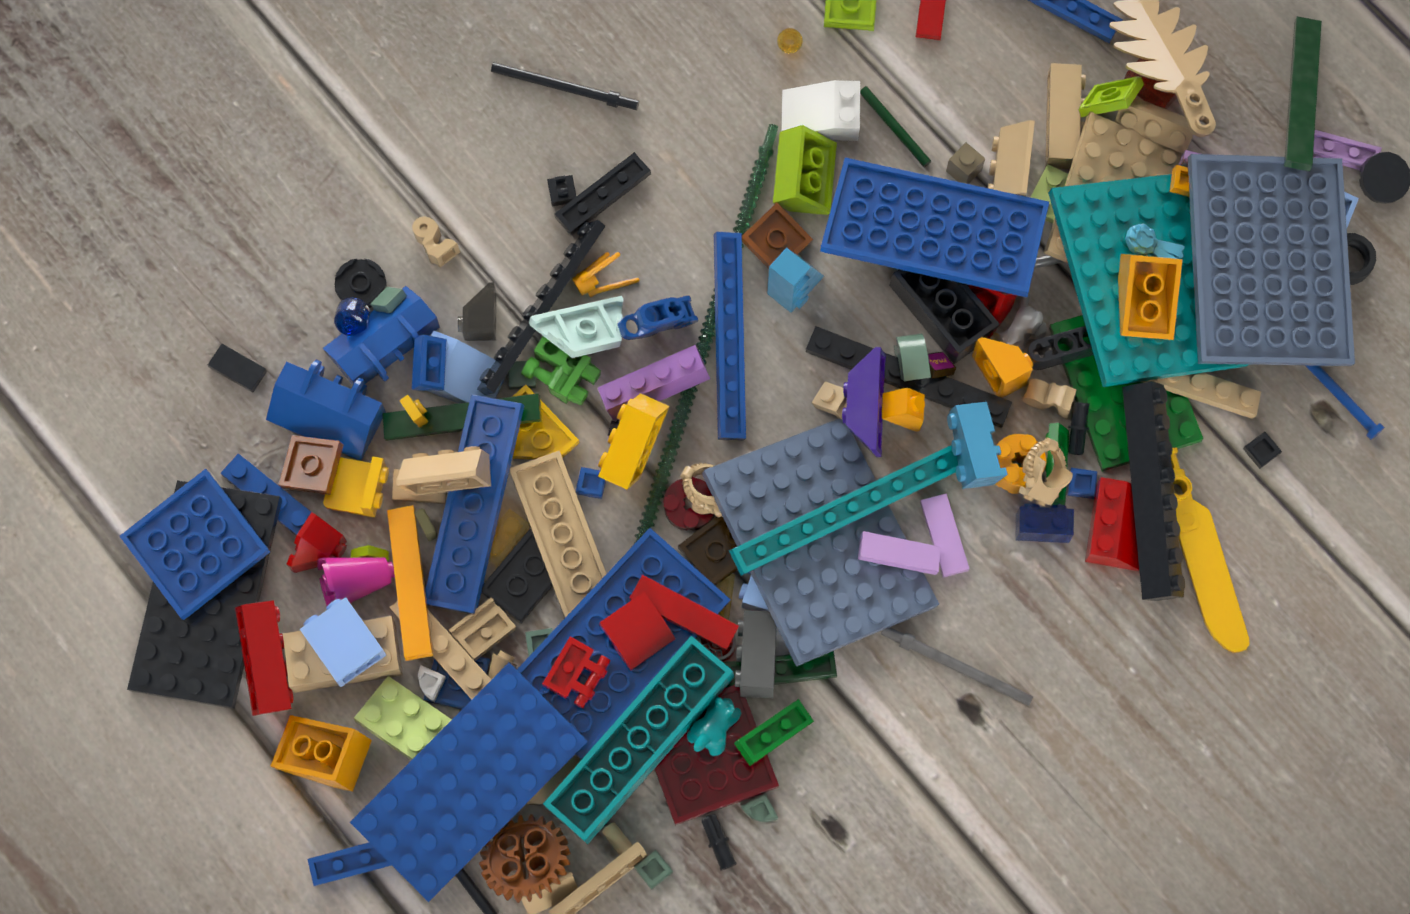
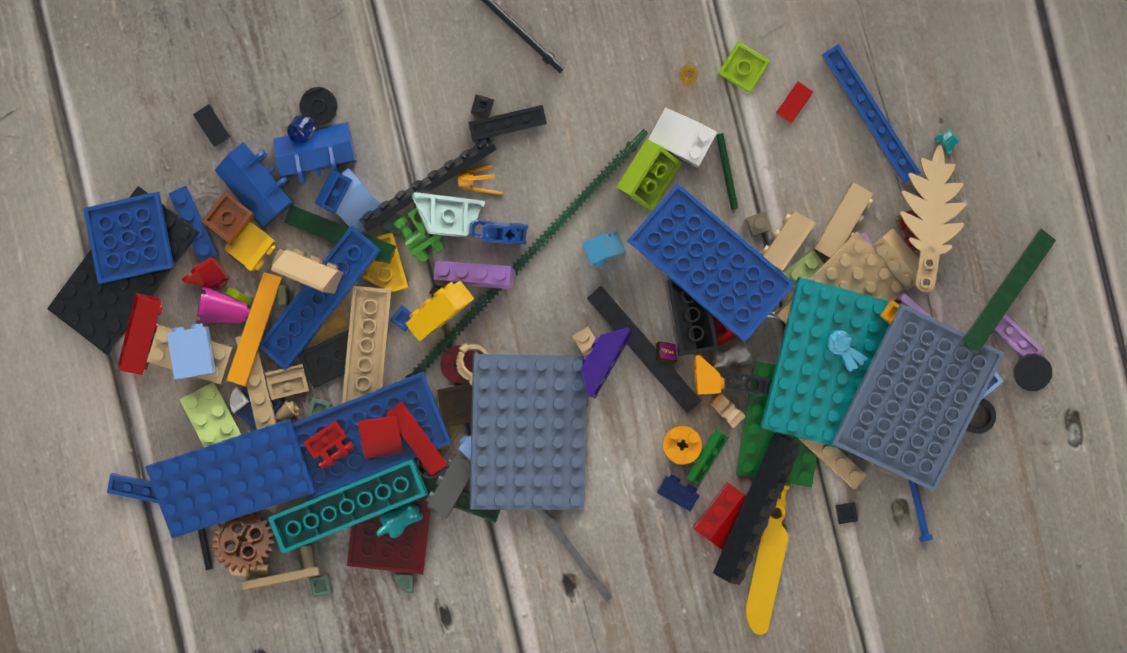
camera: 25 degrees right, 15 degrees up
light orange slope [271,715,372,792] -> none
sand green tile [370,287,407,313] -> none
yellow plate [399,395,429,427] -> none
tan leg [412,216,460,268] -> none
clear smoke slope [458,282,497,341] -> none
black axle [701,814,737,871] -> none
blue plate [714,232,746,441] -> none
teal plate [729,445,958,576] -> none
green plate [734,699,814,766] -> none
dark orange plate [742,203,813,269] -> none
lavender tile [858,531,941,575] -> none
light orange slope [882,388,925,432] -> none
sand green brick [894,334,931,381] -> none
lavender tile [920,494,969,578] -> none
dark azure wedge [947,402,1008,489] -> none
tan piece [1019,438,1073,507] -> none
blue tile [1067,468,1098,499] -> none
black axle [1068,402,1090,455] -> none
lime tile [1078,76,1144,117] -> none
light orange slope [1118,254,1182,340] -> none

